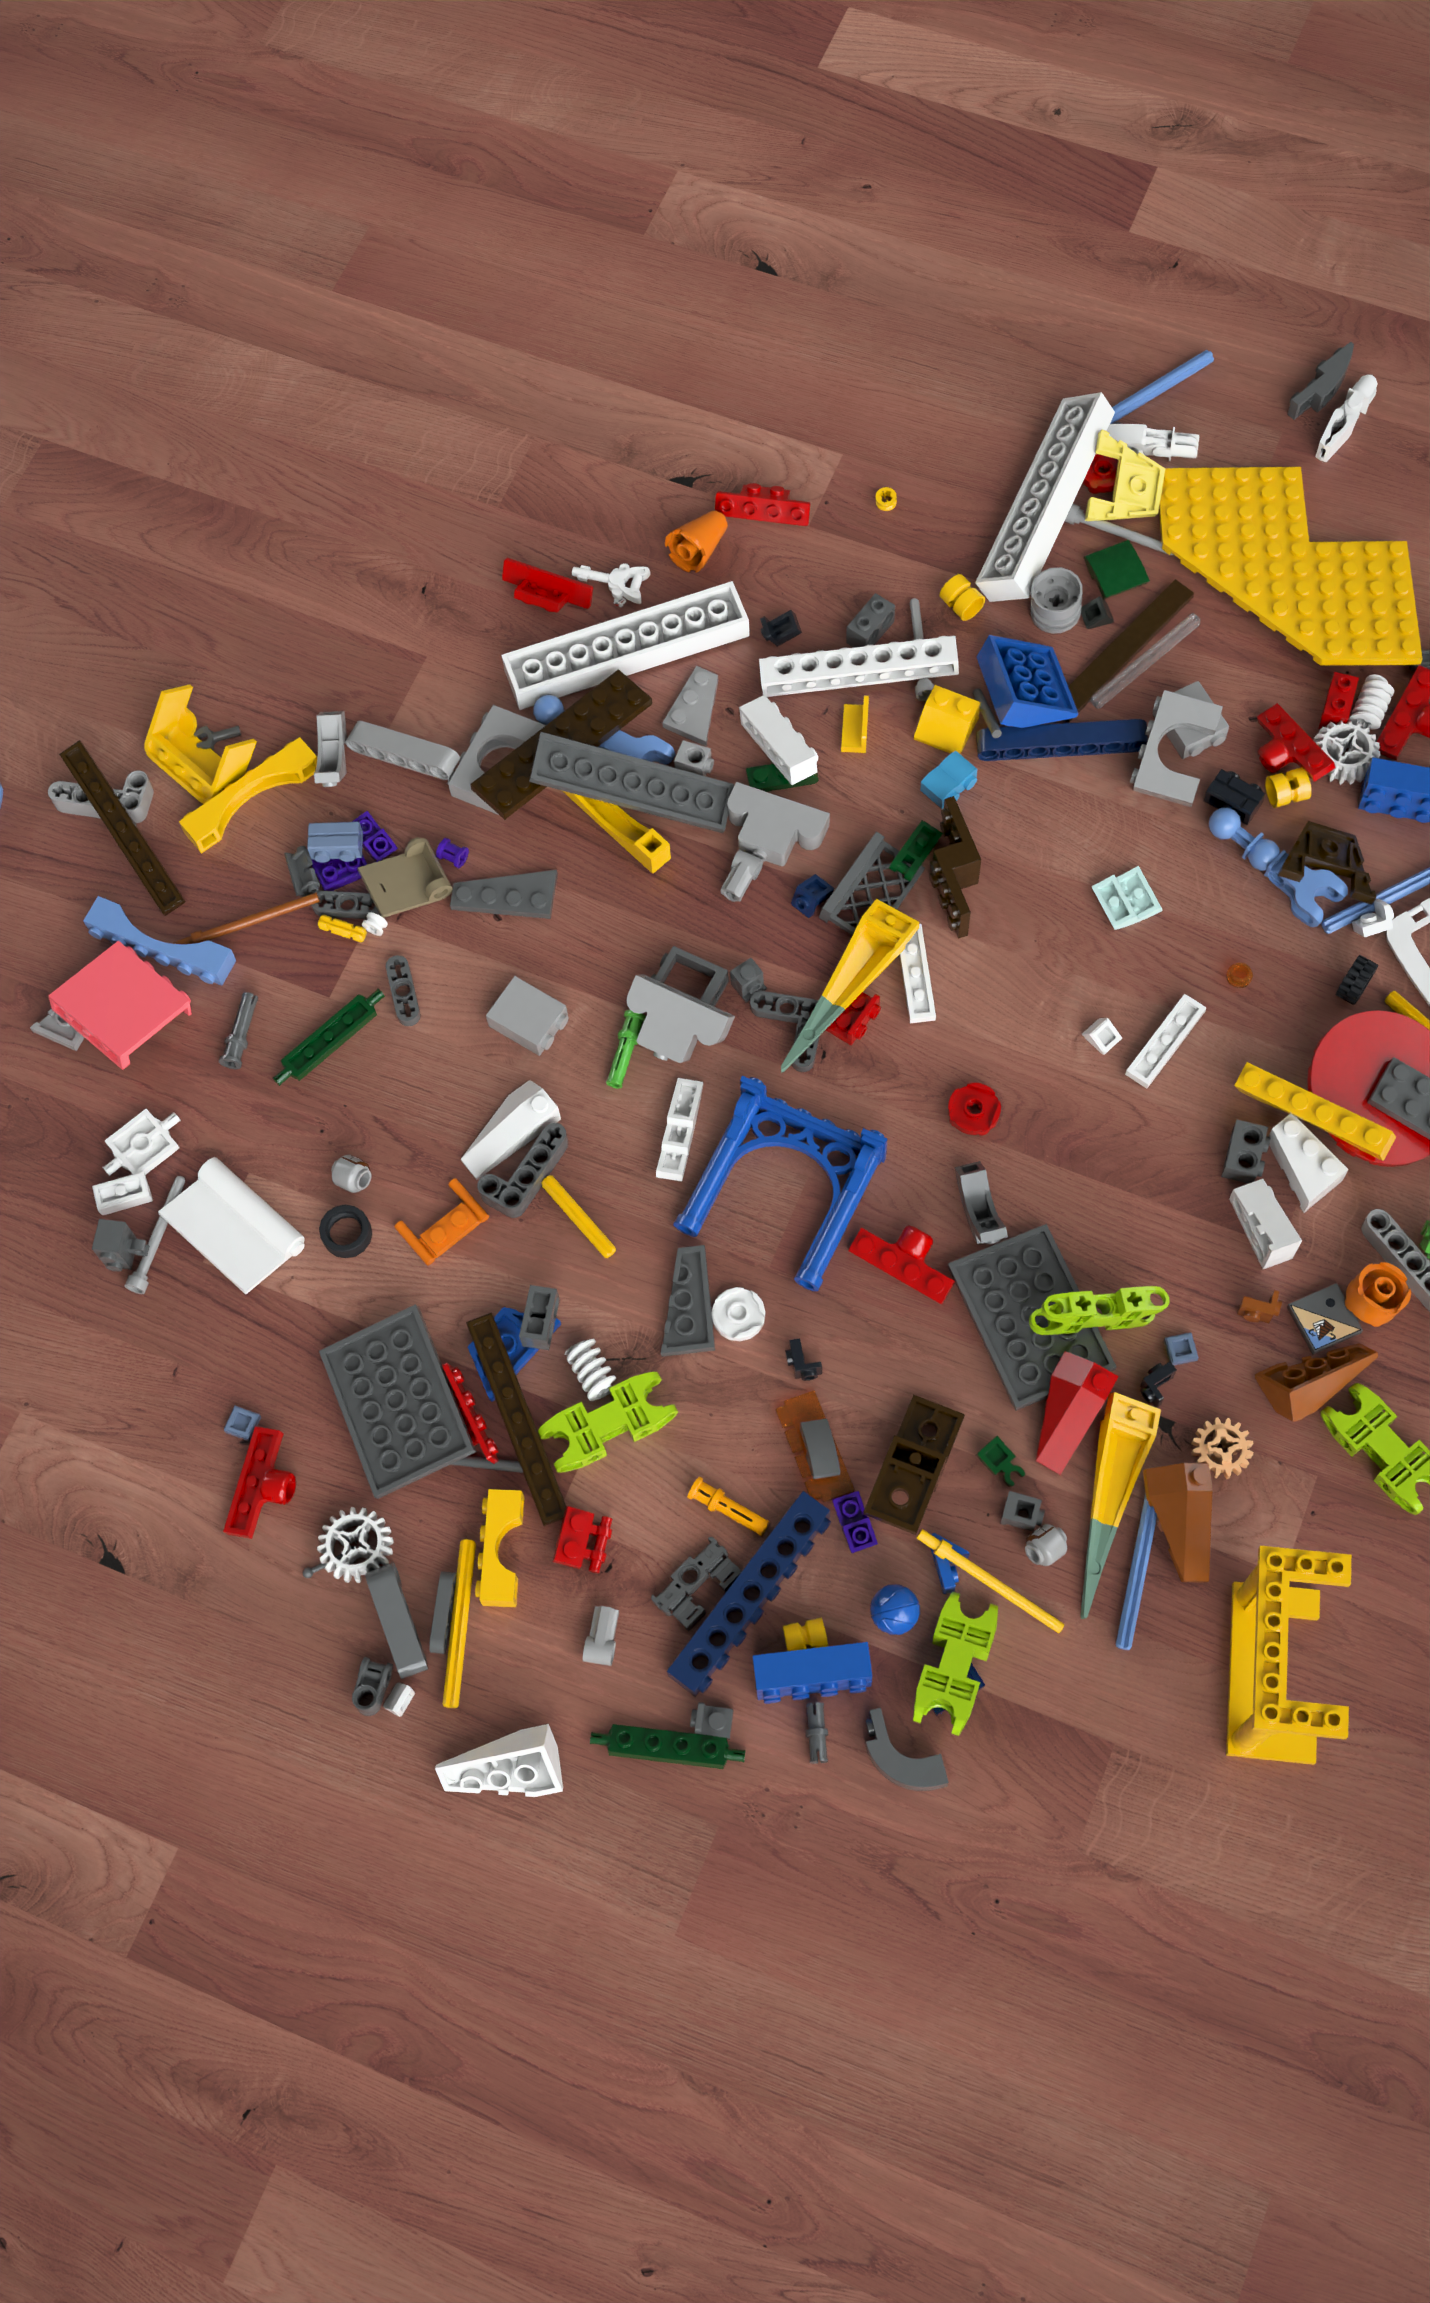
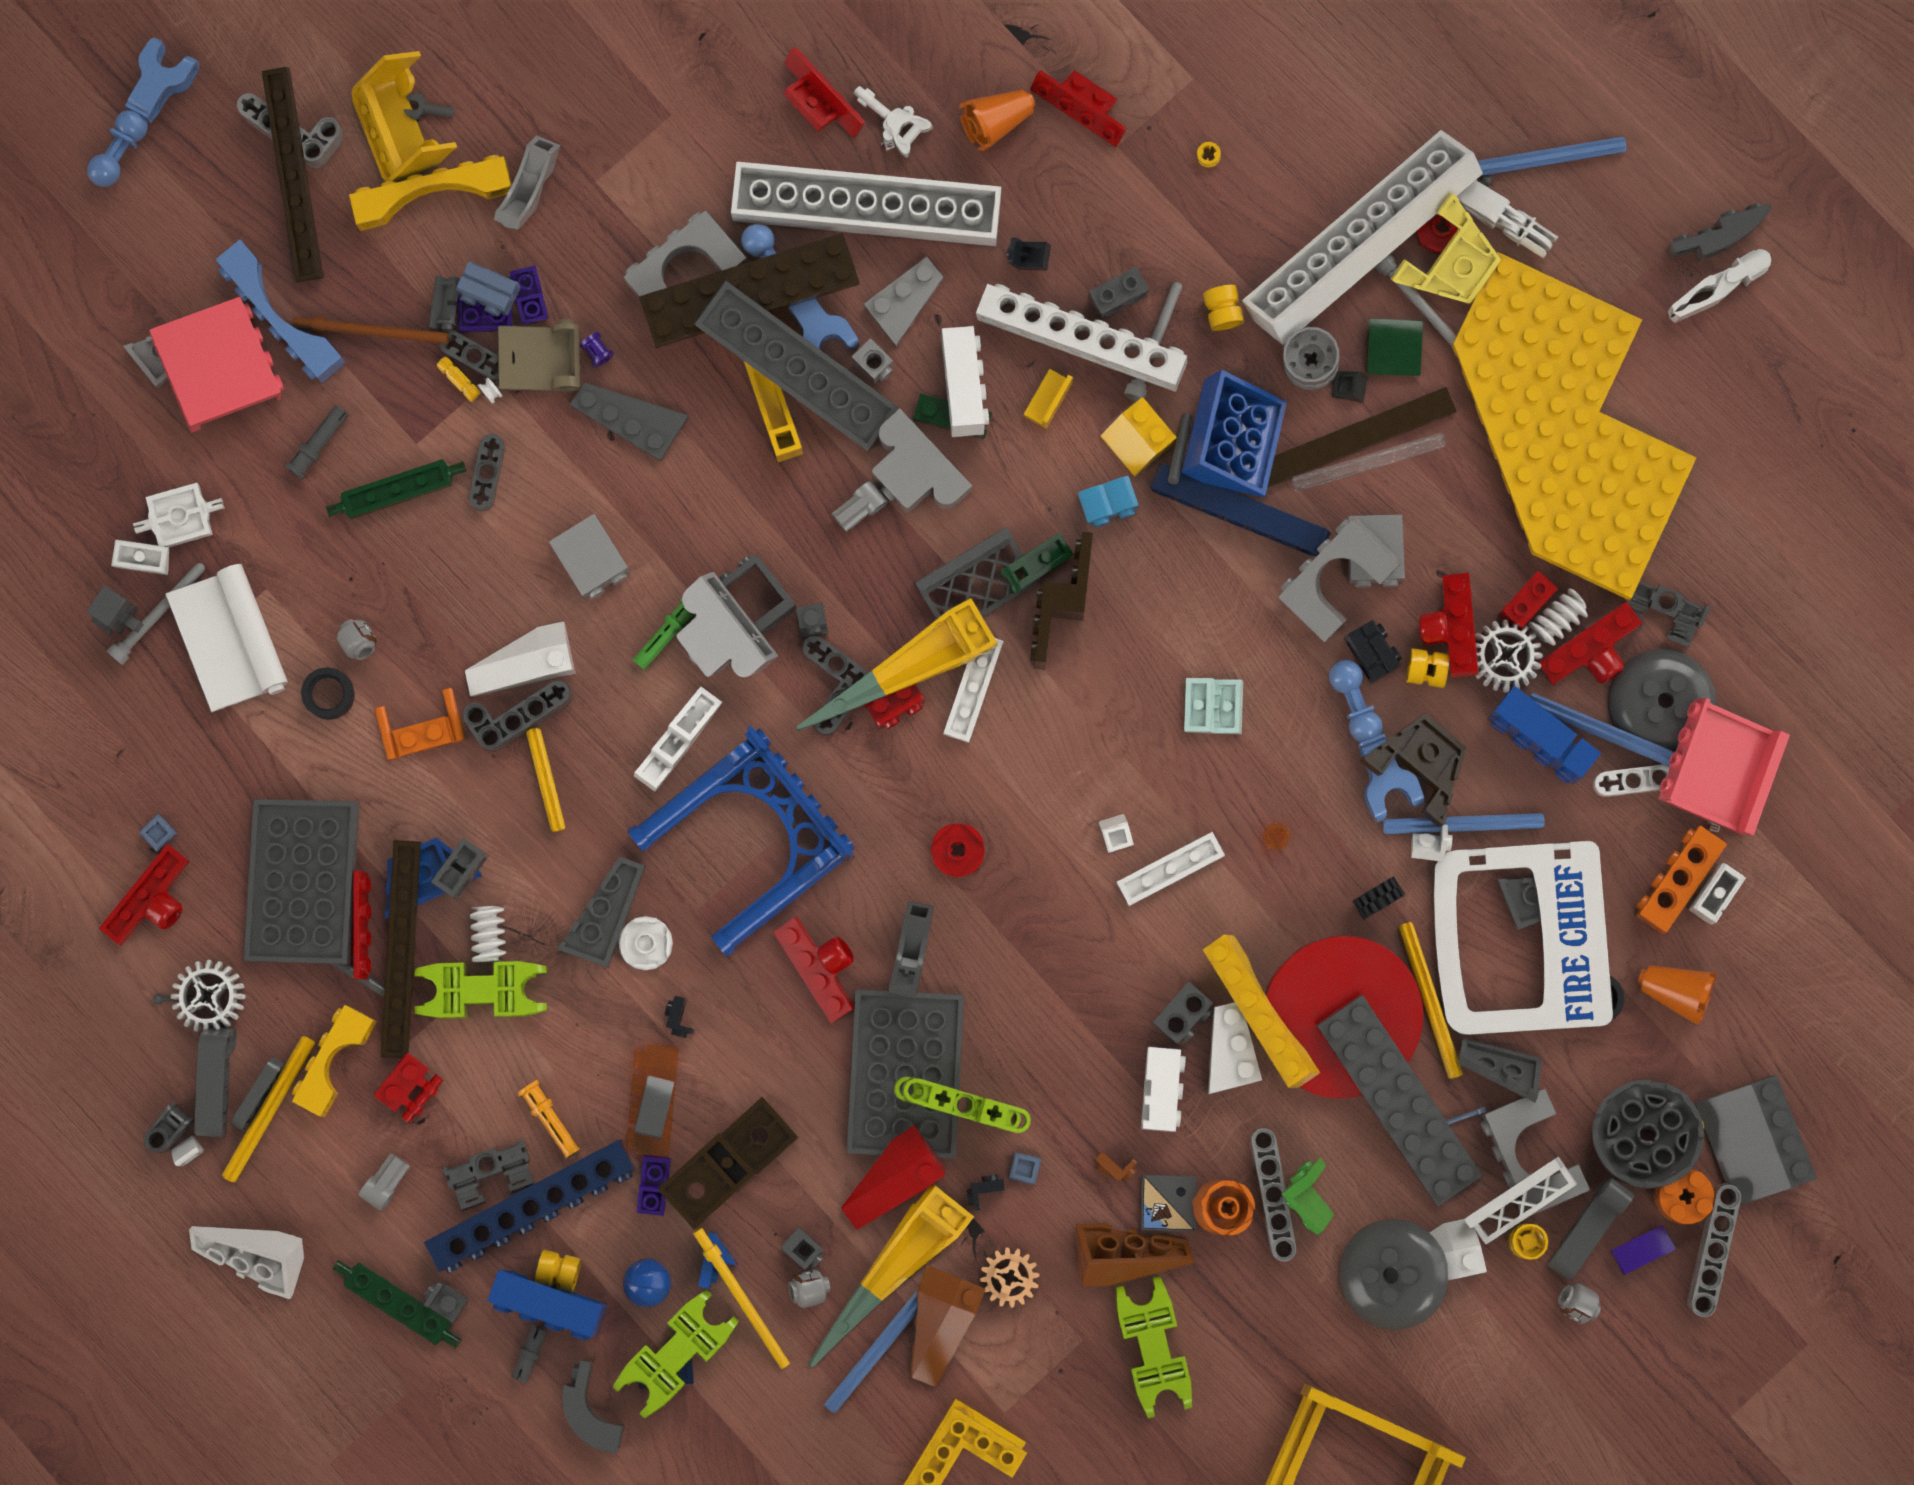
camera: 25 degrees right, 15 degrees up
light grey beam [345,721,460,780] -> none
dark blue bracket [791,874,835,918] -> none
dark green plate [976,1436,1026,1487] -> none

